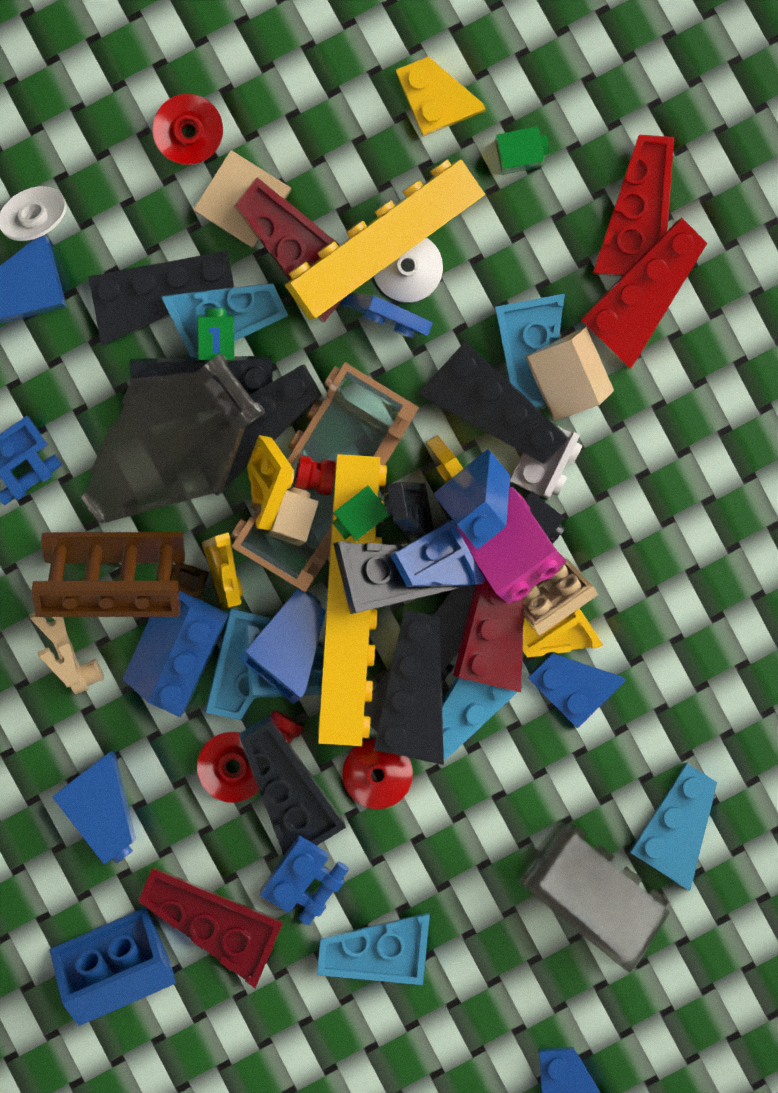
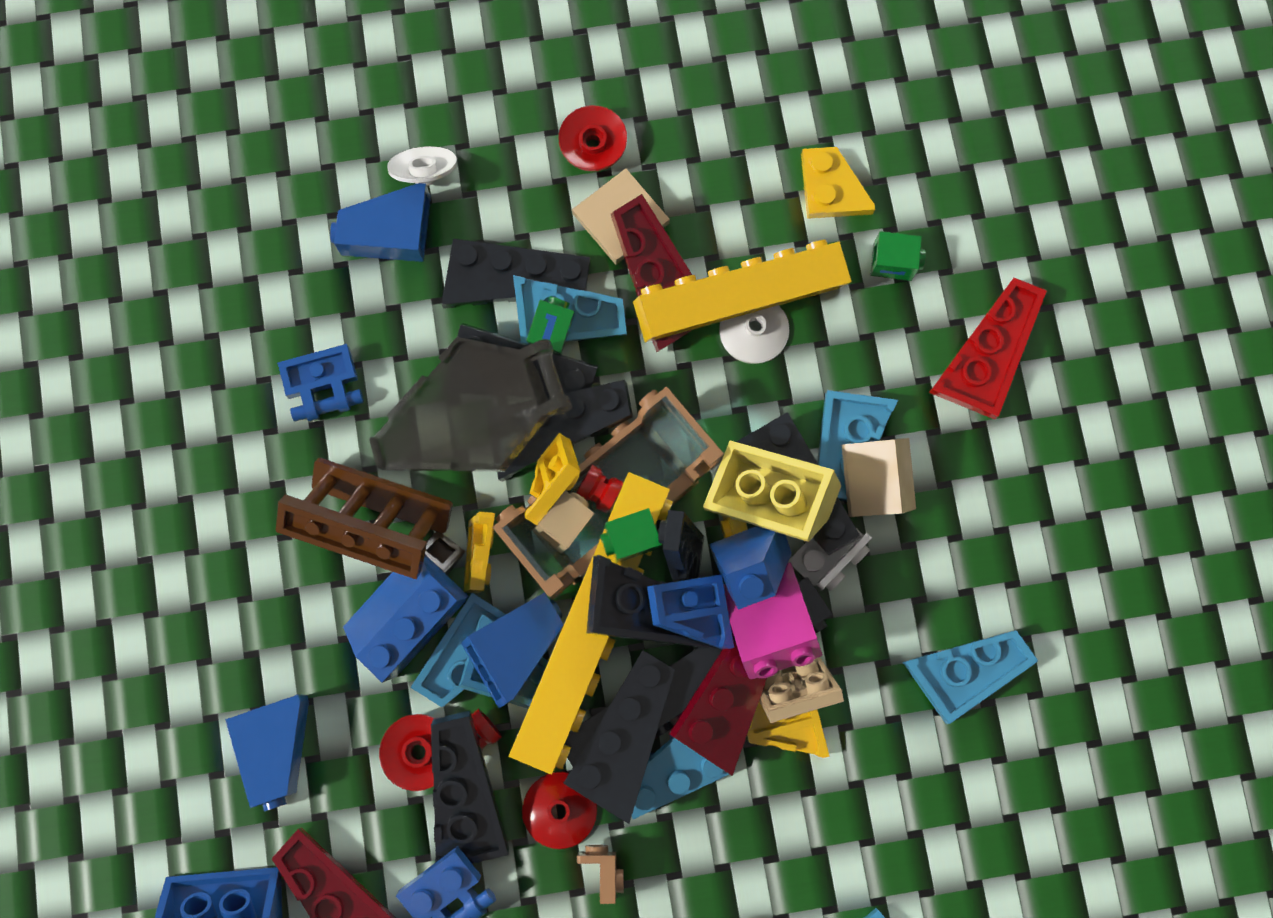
camera: 20 degrees right, 10 degrees down
tan piece [29,612,104,695] -> none
blue wing [341,292,433,338] -> none
blue wing [527,653,626,728] -> none
red wing [580,217,707,369] -> none
none -> medium nougat bracket [577,845,624,904]
none -> light yellow slope [703,441,841,542]
none -> dark azure wing [902,630,1038,724]

